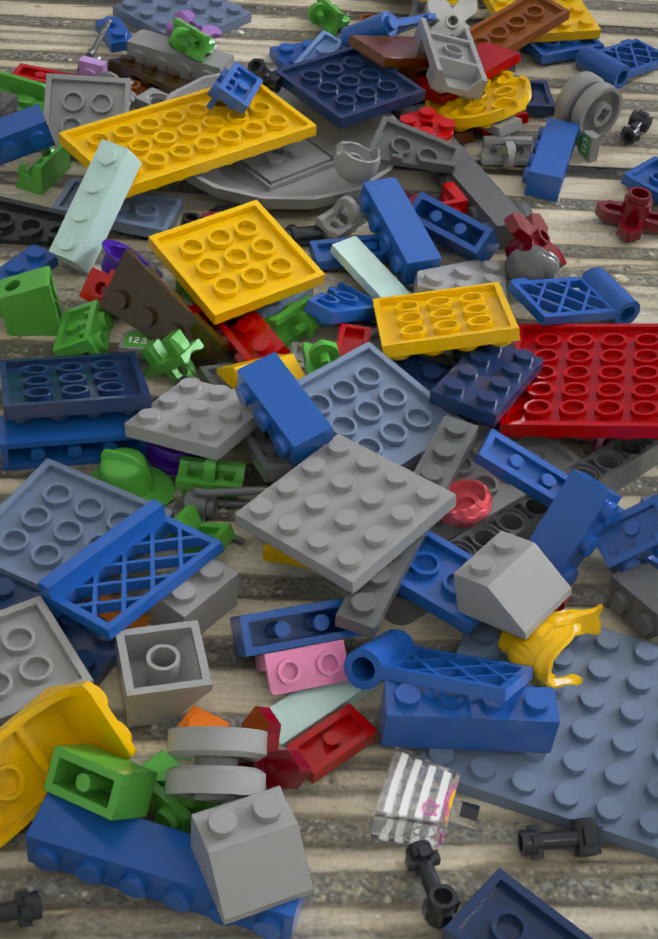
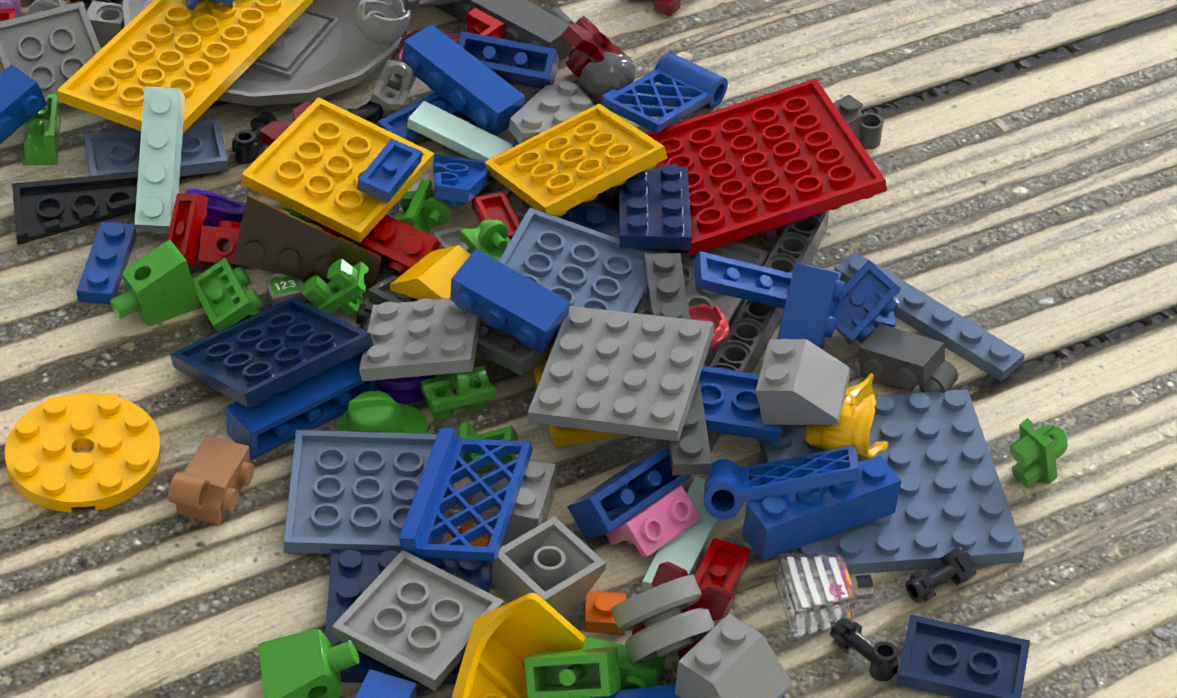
camera: 25 degrees left, 0 degrees up
dark grey plant [183,487,267,545] -> none
none -> red plate [167,193,209,266]
none -> blue plate [357,139,422,203]

